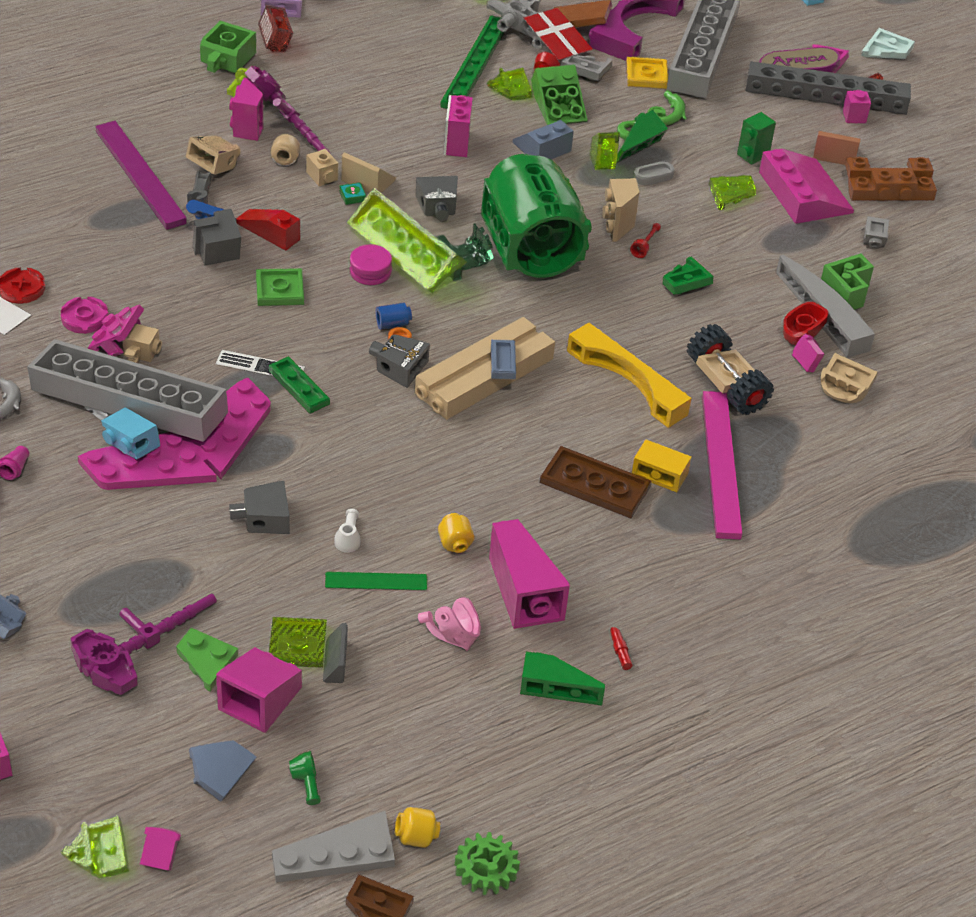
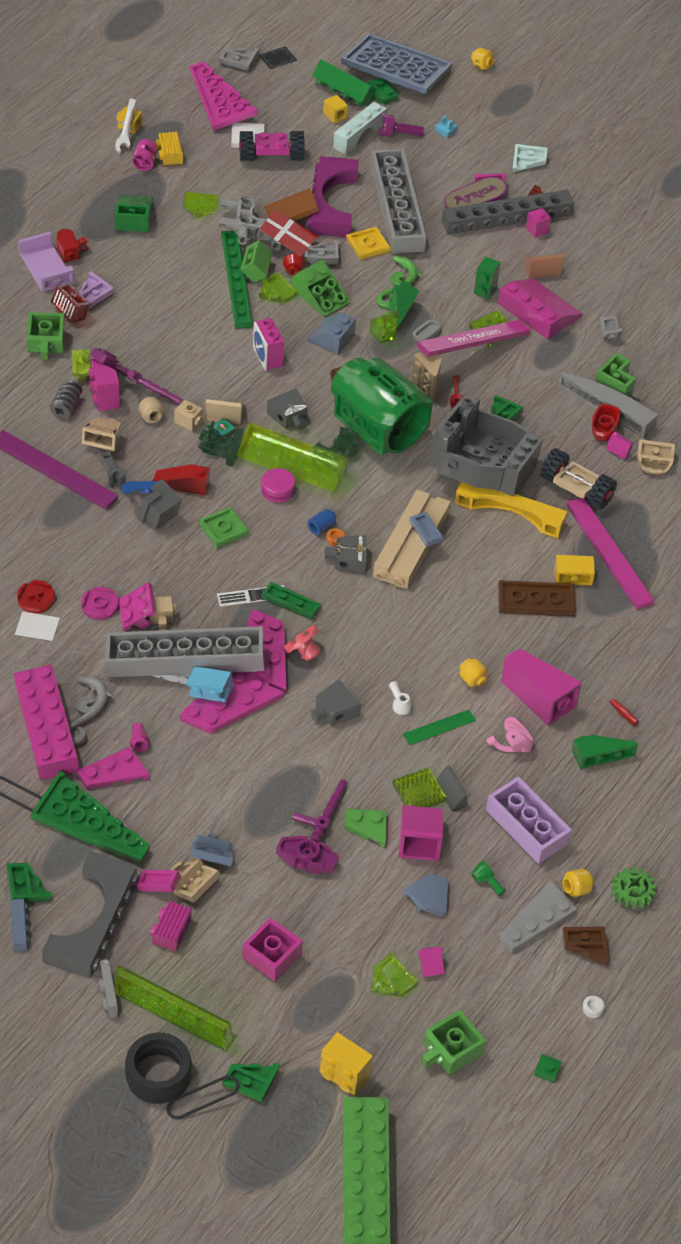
camera: 25 degrees left, 5 degrees up
dark orange bracket [845,157,937,201] -> none
none -> flat silver piece [50,379,83,419]
none -> lavender wing [77,271,114,309]
none -> clear green tile [198,420,244,467]
none -> bright green brick [241,240,273,283]
none -> coral plate [283,624,320,661]
none -> dark pink tile [417,320,531,357]
none -> dark grey piece [429,397,543,496]
none -> lavender brick [486,776,572,864]

